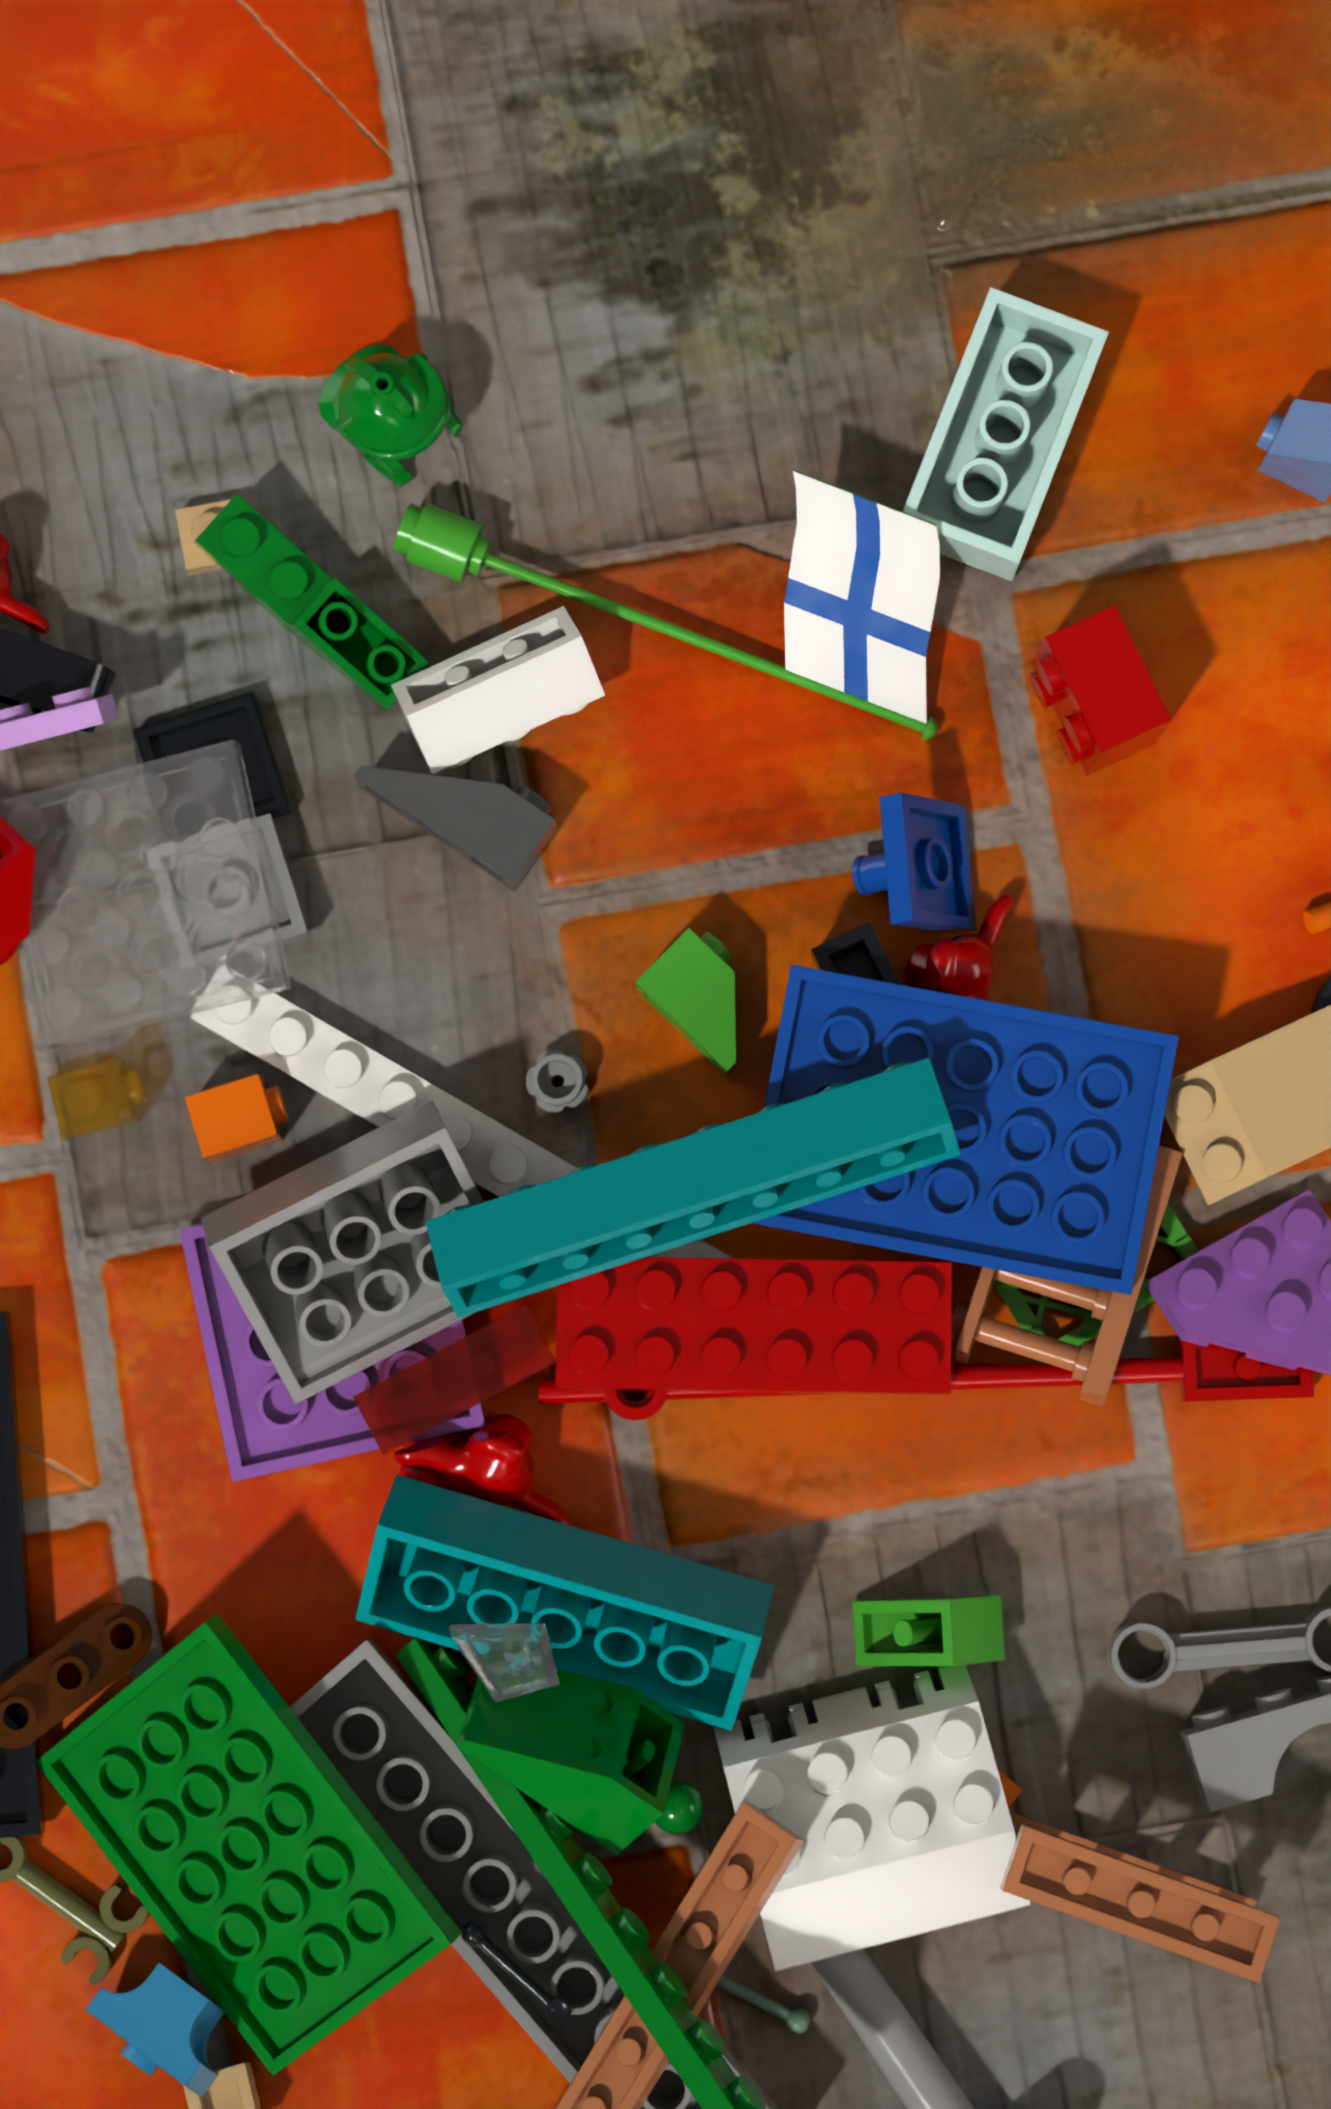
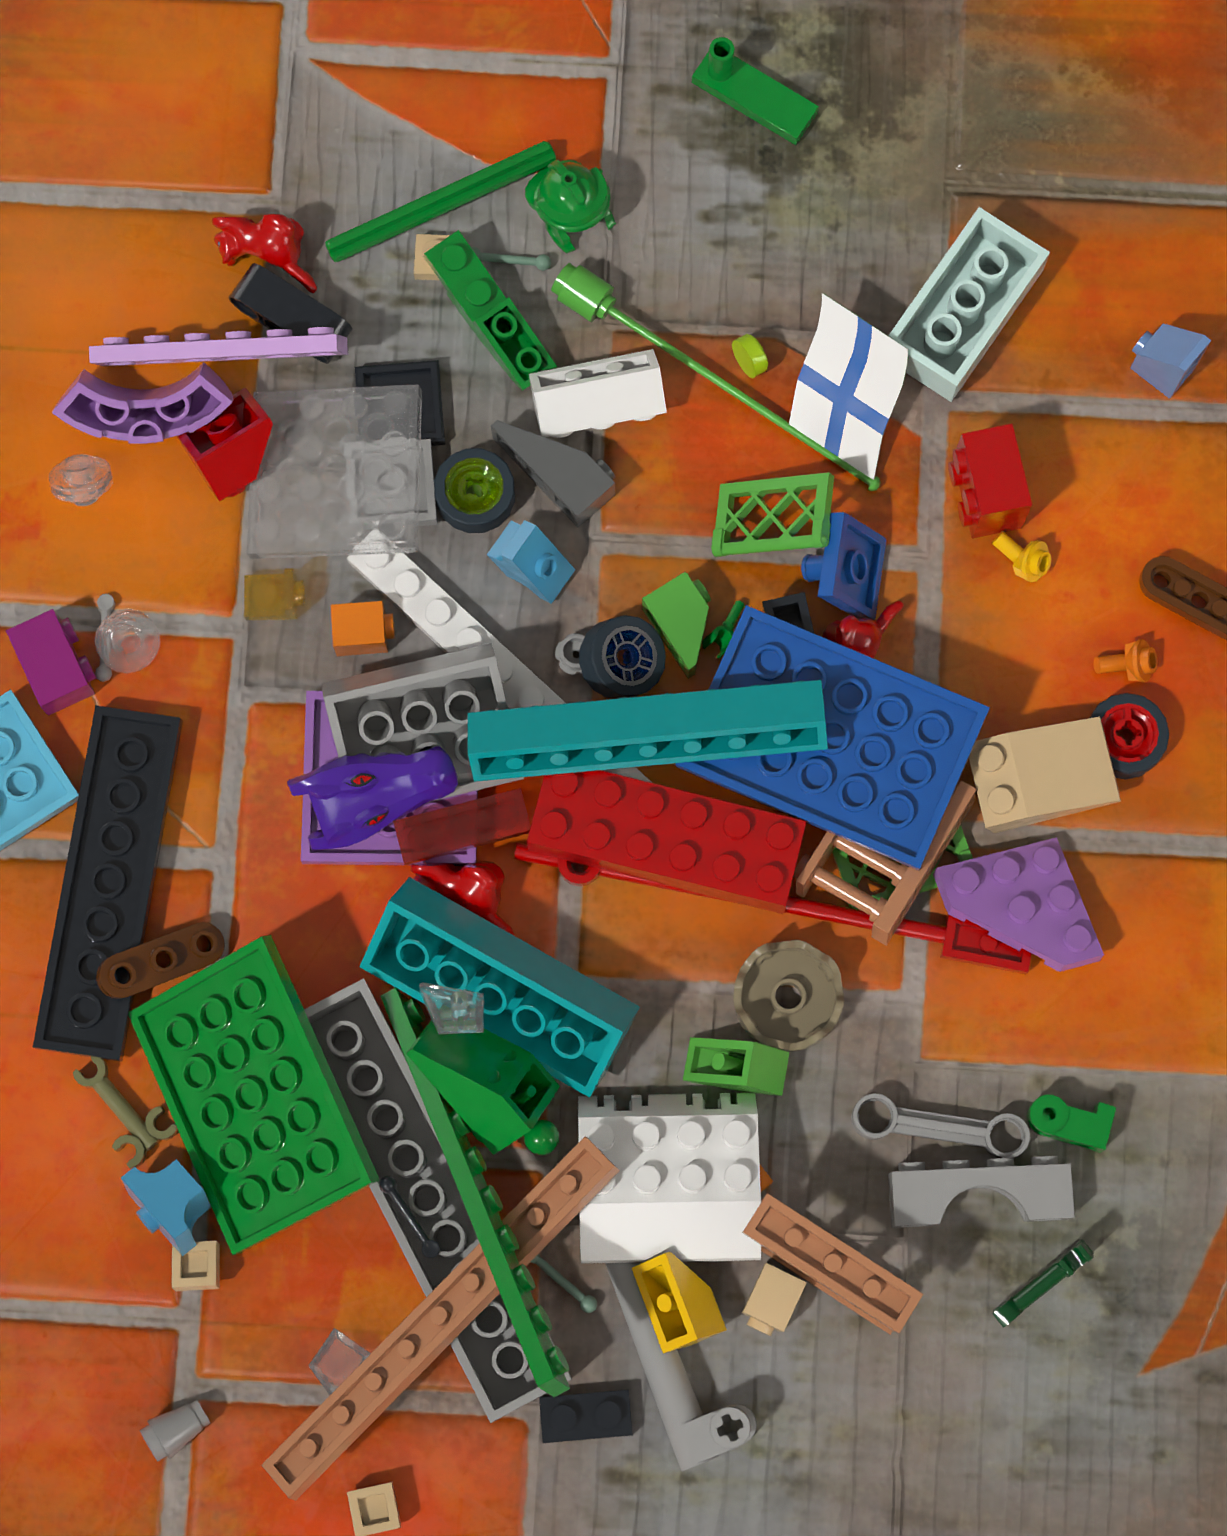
camera: 15 degrees right, 5 degrees down
none -> dark purple animal [287,746,458,850]
none -> green axle [325,141,556,262]
none -> wheel [434,448,515,533]
none -> sand green hinge [471,247,551,271]
none -> dark azure brick [487,520,576,604]
none -> wheel [579,615,666,699]
none -> yellow slope [632,1252,727,1354]
none -> green piece [691,37,819,145]
none -> green hand [702,601,745,659]
none -> bright green window [711,472,834,557]
none -> lime tile [732,334,768,378]
none -> dark tan plate [733,940,844,1052]
none -> tan brick [741,1263,807,1337]
none -> yellow plate [992,531,1051,583]

